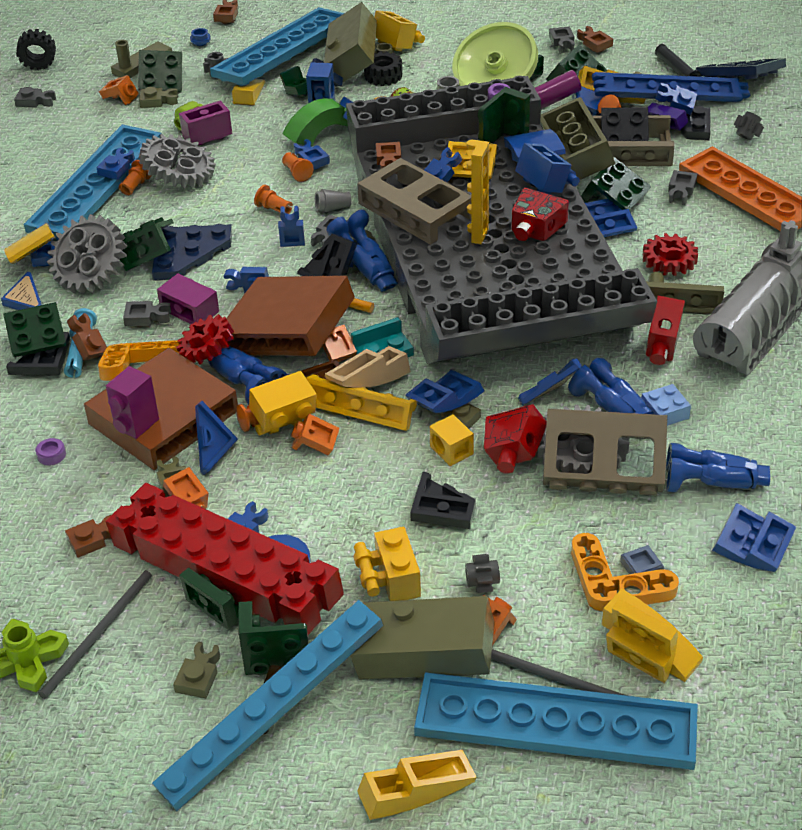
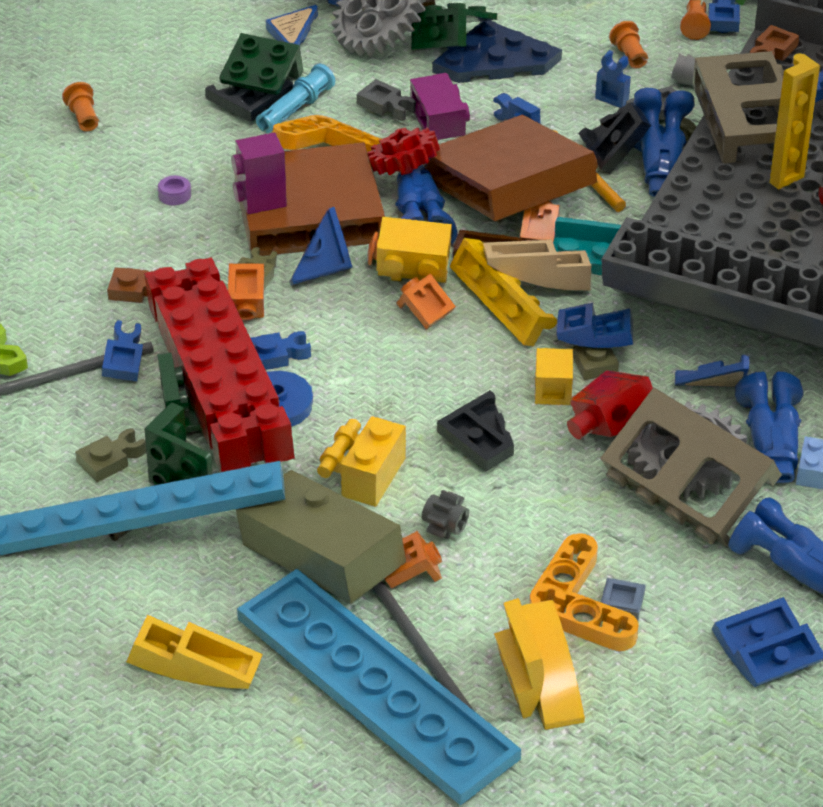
camera: 35 degrees right, 0 degrees up
dark orange plate [67,313,107,360] -> none
none -> blue plate [102,320,143,382]

